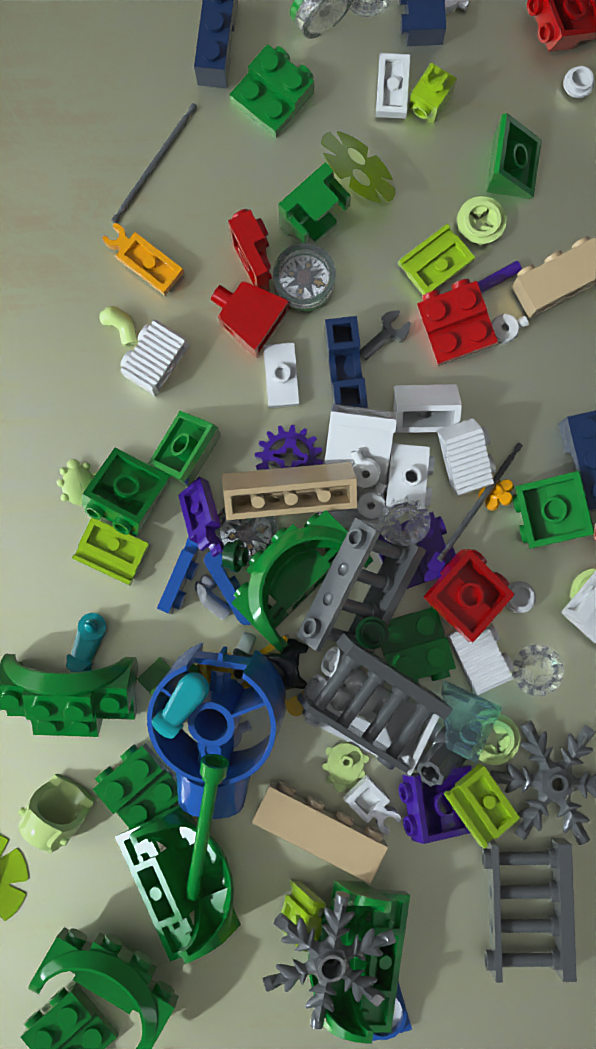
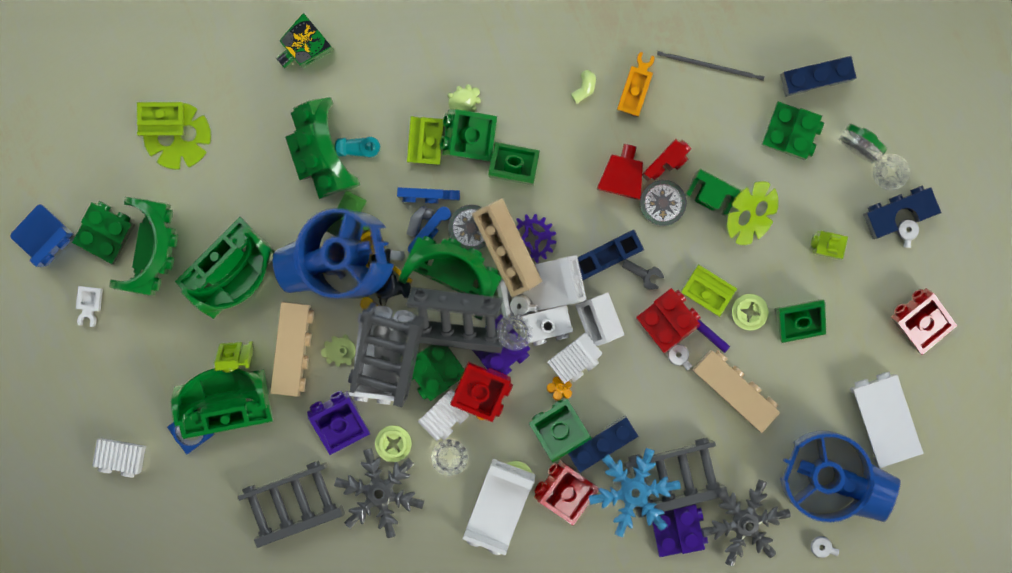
camera: 65 degrees right, 5 degrees up
yellowish green helmet [18,773,94,854] -> none
green plate [92,743,178,829] -> none
white brick [120,319,189,396] -> none
teal piece [152,672,209,739] -> none
dark purple plate [178,476,224,558] -> none
green piece [185,754,229,902] -> none
dark green plate [222,540,249,573] -> none
white plate [263,343,299,408] -> none
dark grey piece [263,891,396,1029] -> none
white plate [343,775,402,835] -> none
white piece [350,449,381,488] -> none
dark green plate [356,616,389,649] -> none
white plate [376,53,410,119] -> none
dark grey piece [417,726,474,786] -> none
dark grey piece [437,443,523,562] -> none
clear light blue wing [441,681,502,763] -> none
lime plate [443,764,520,849] -> none
white plate [506,581,536,613] -> none
white plate [563,66,595,98] -> none

